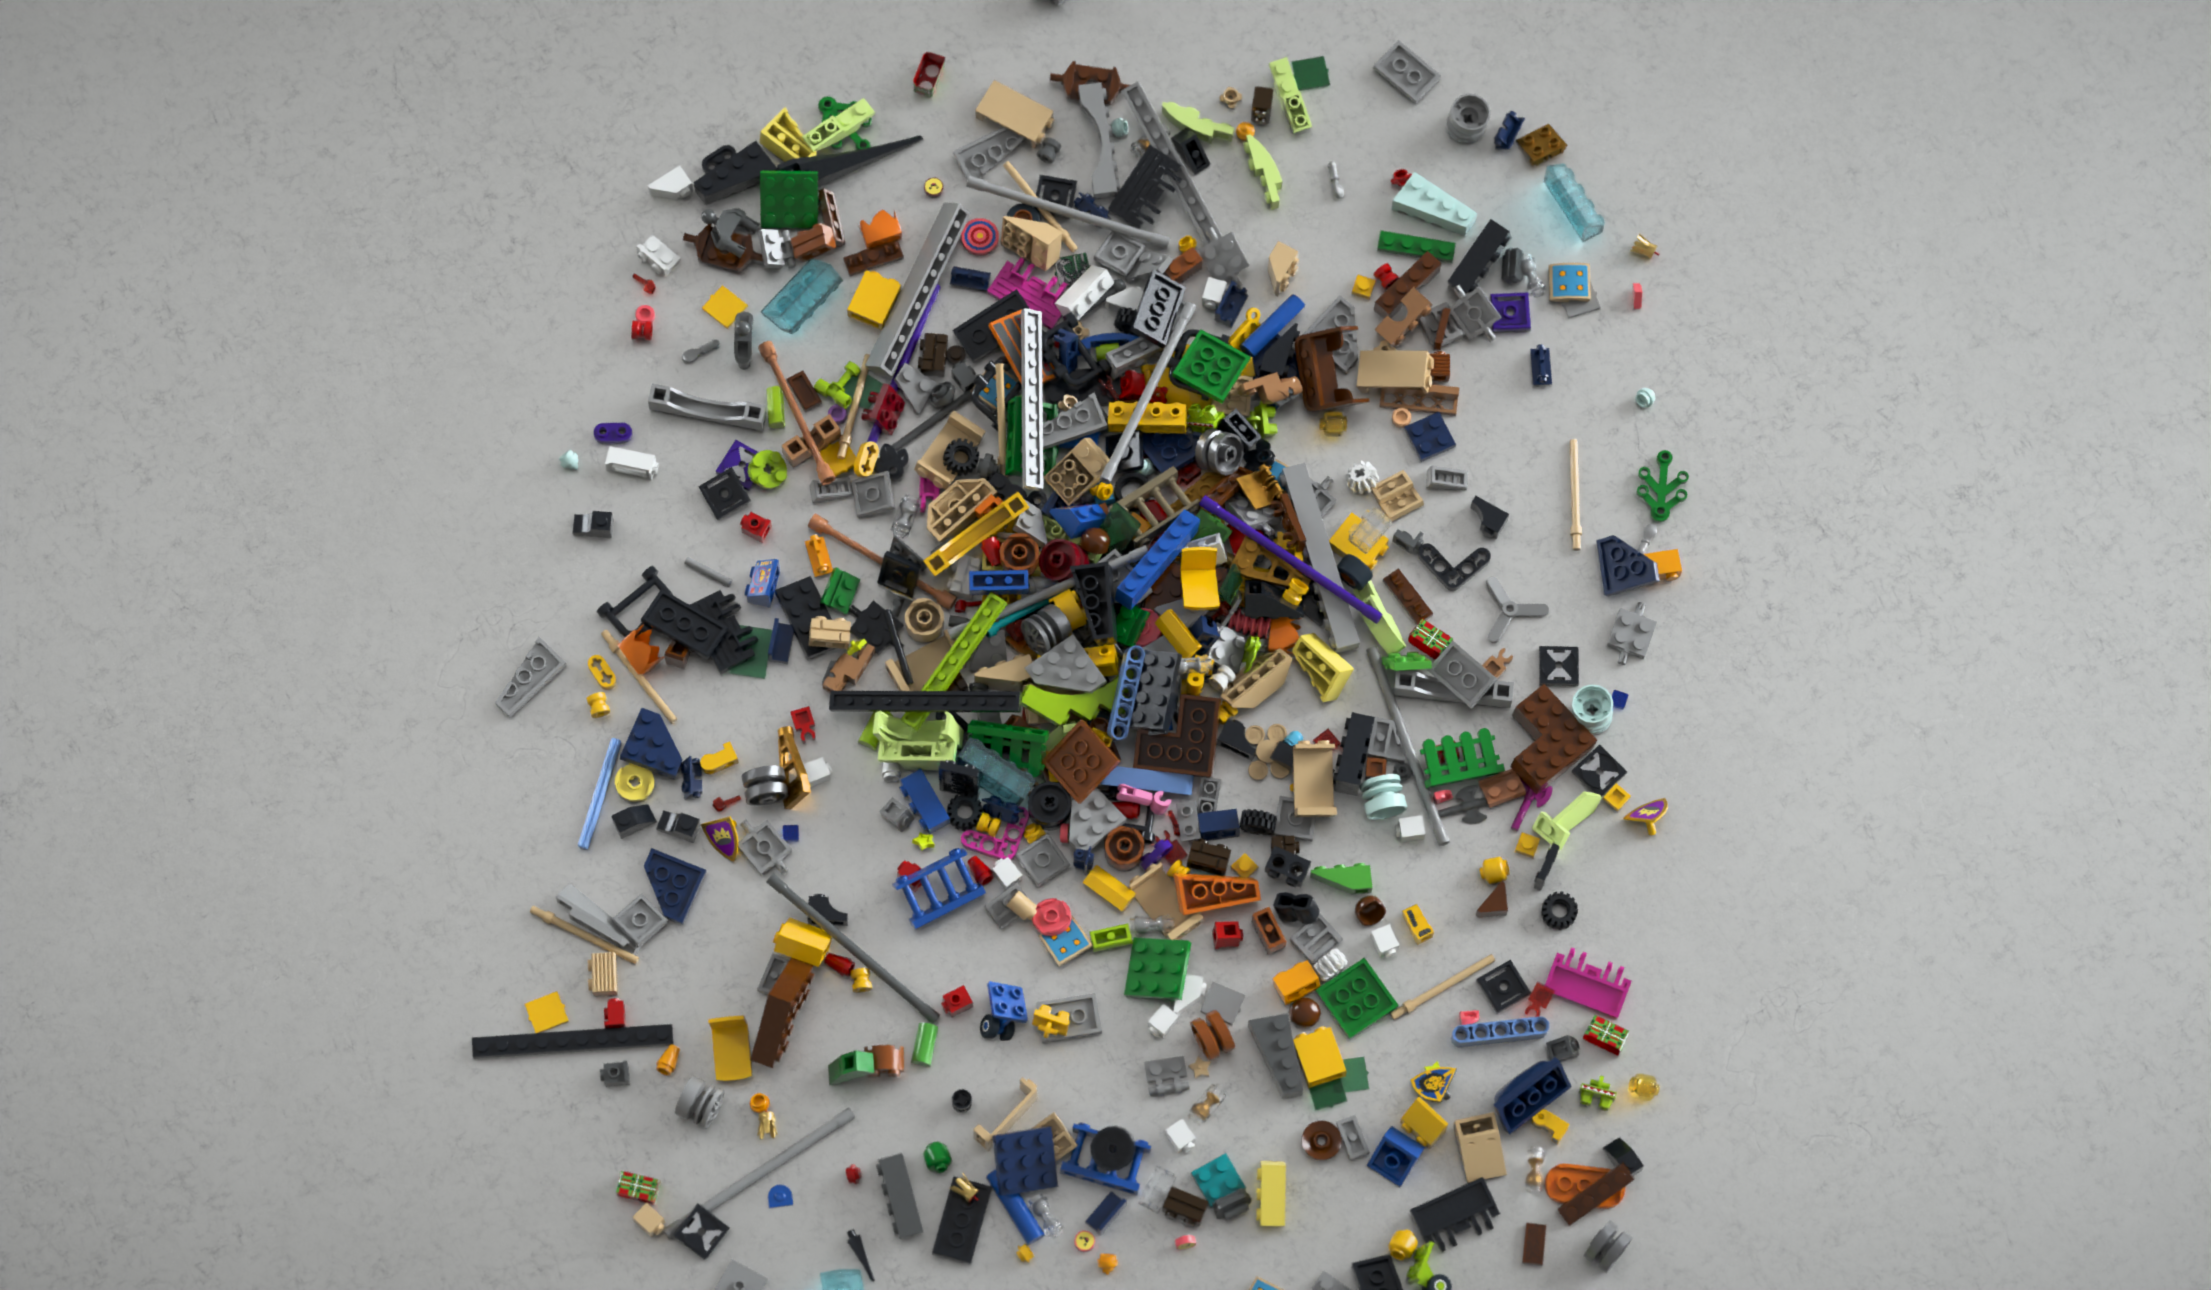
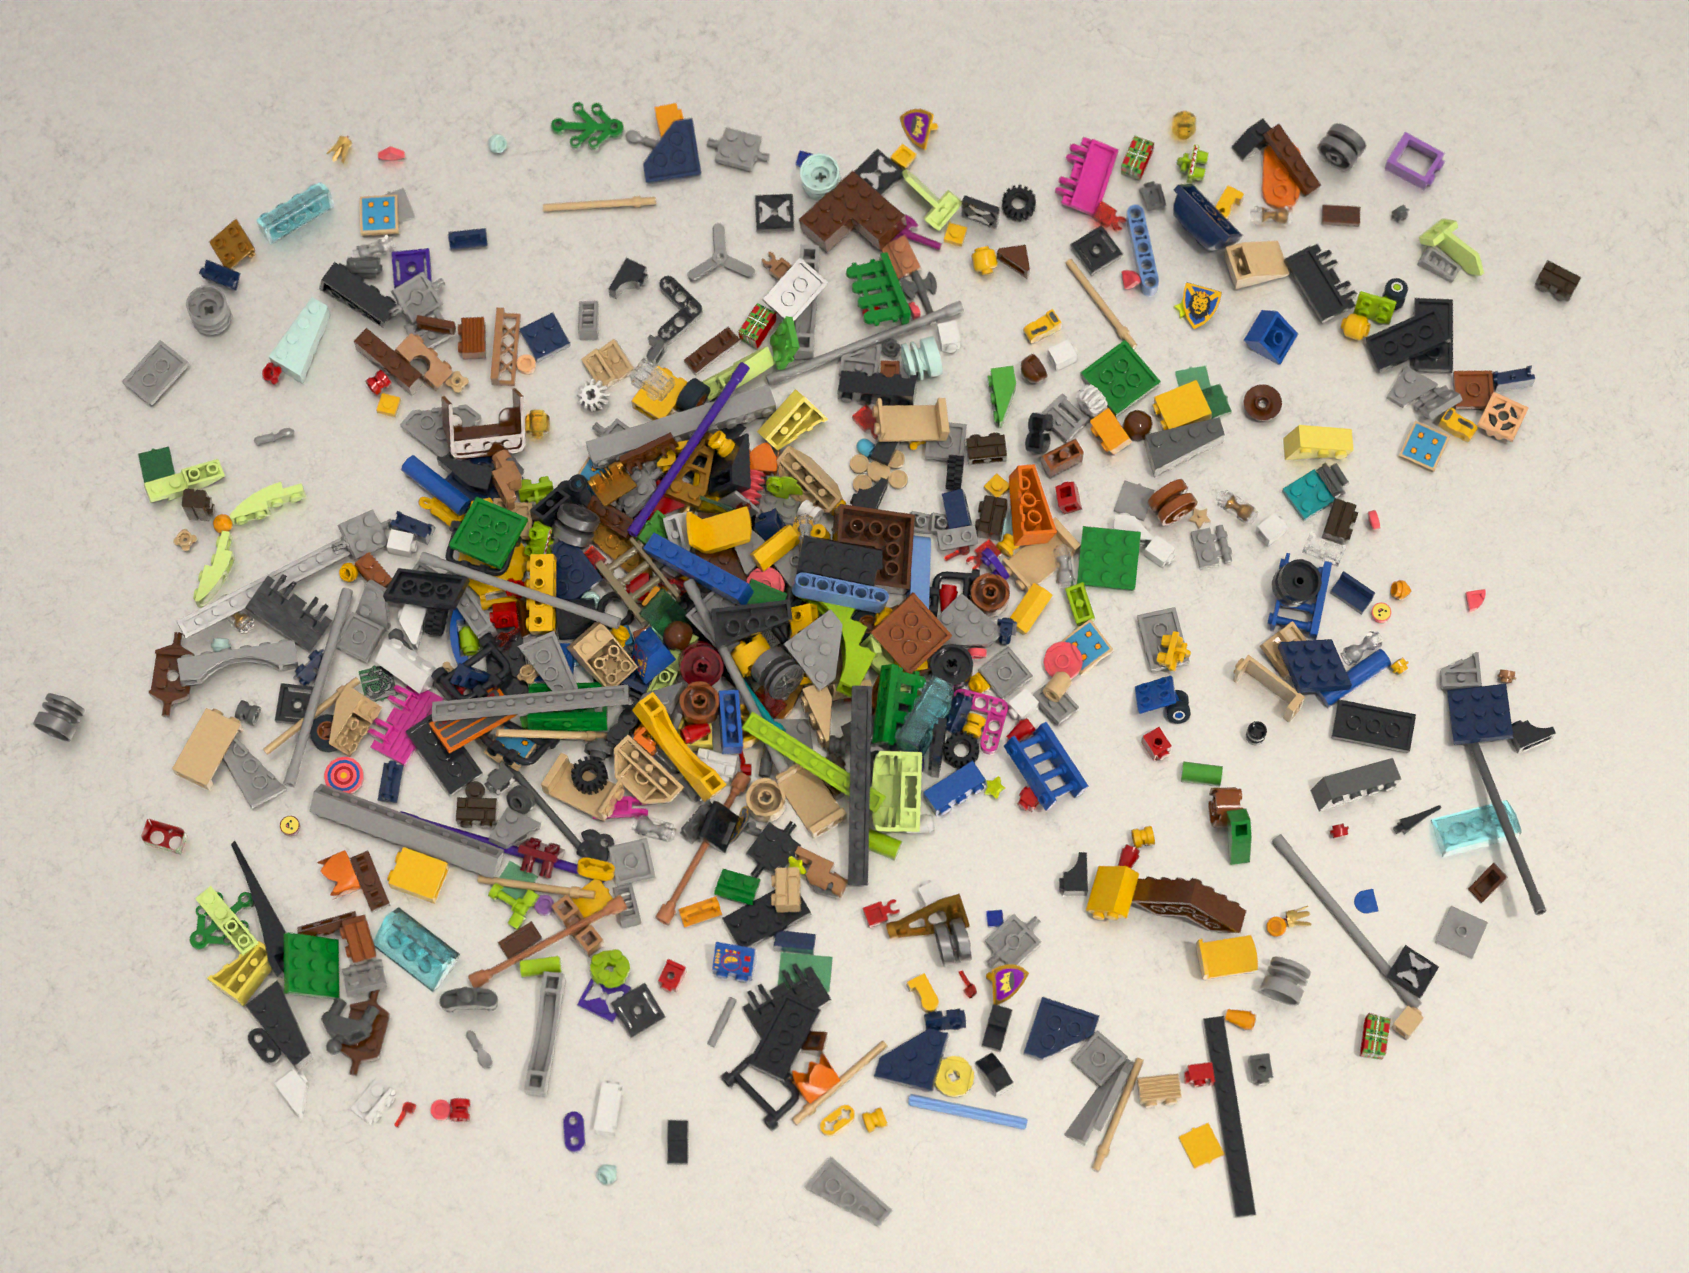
camera: 90 degrees left, 0 degrees up
yellow piece [702,285,748,329] -> none
light grey plate [757,953,789,995] -> none
dark grey piece [766,873,940,1024] -> none
light grey bracket [879,797,914,832] -> none
black bar [883,609,914,685] -> none
green head [923,1142,952,1173] -> none
pearl gold piece [950,1173,979,1202] -> none
bright pink piece [1116,784,1172,815] -> none
black slope [1171,128,1211,175] -> none
black brick [1265,846,1311,888] -> none
tan slope [1267,241,1299,296] -> none
light grey plate [1336,1115,1370,1161] -> none
tan panel [1357,350,1434,394] -> none
green plate [1377,230,1456,263] -> none
yellow slope [1400,1097,1448,1150] -> none

